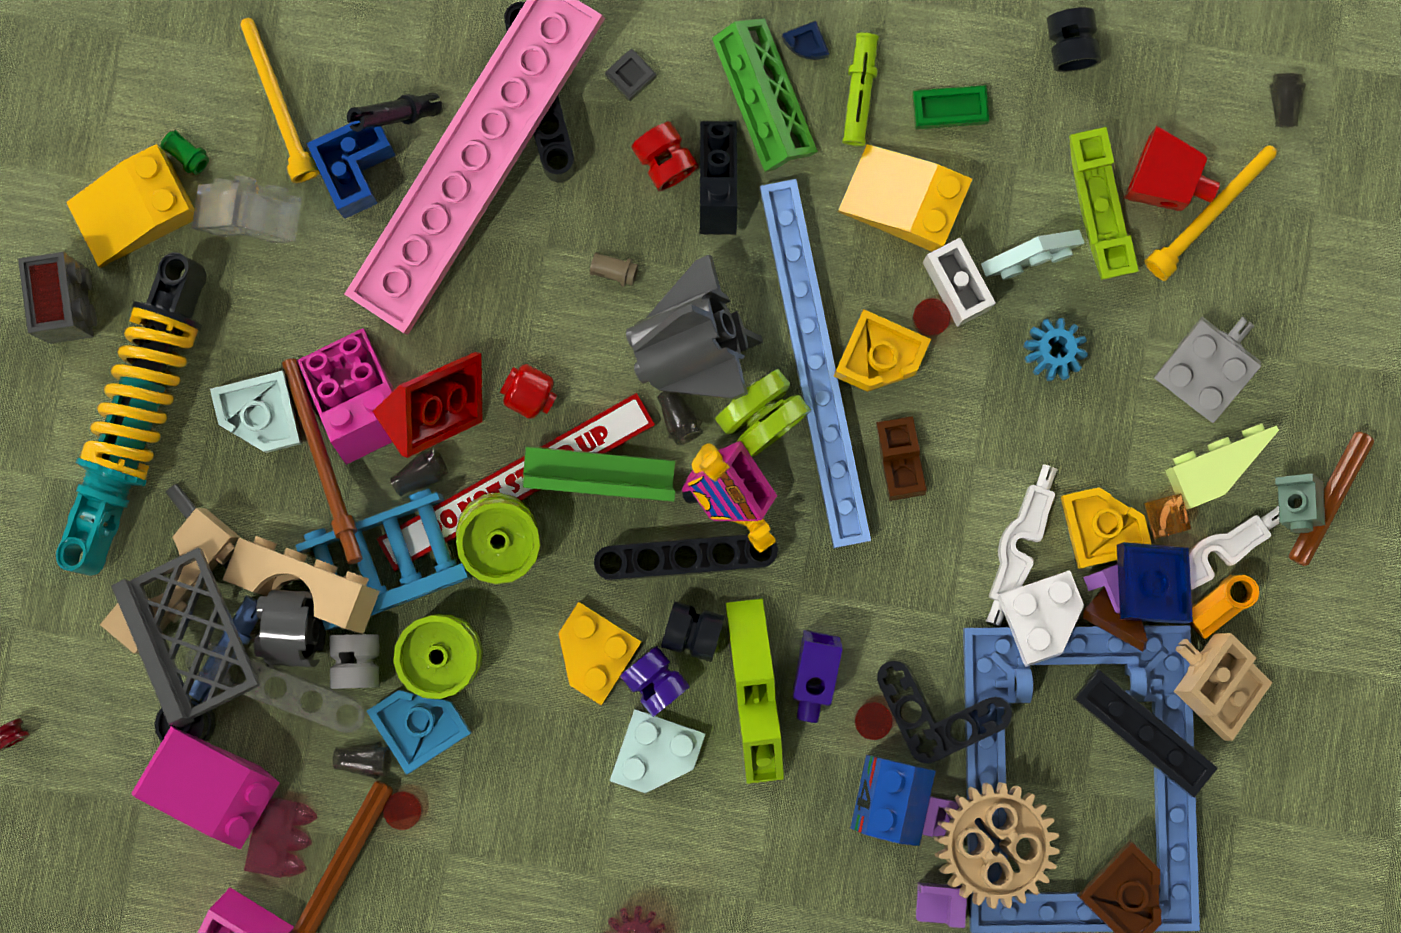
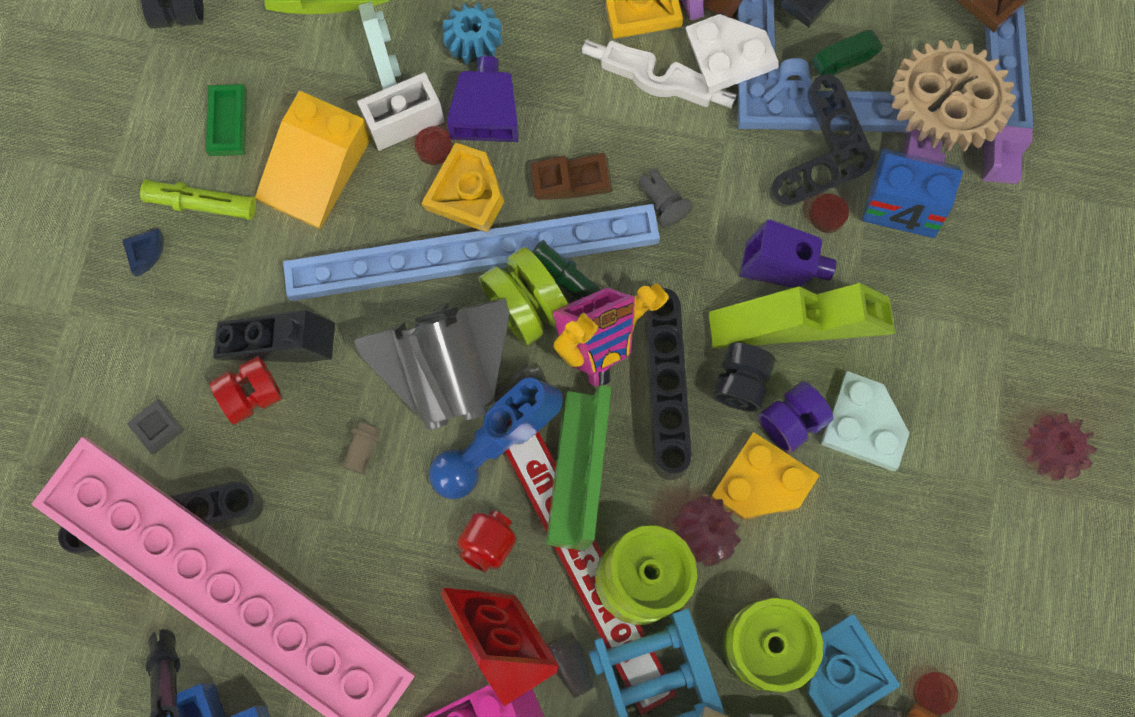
camera: 85 degrees left, 10 degrees down
bright green fence [712,18,818,172] -> none
none -> blue beam [429,378,563,499]
none -> dark purple torso [447,56,519,142]
none -> dark green pin [531,239,601,300]
none -> dark grey pin [639,168,692,227]
none -> clear pink gear [672,496,742,566]
none -> dark green beam [812,30,883,76]

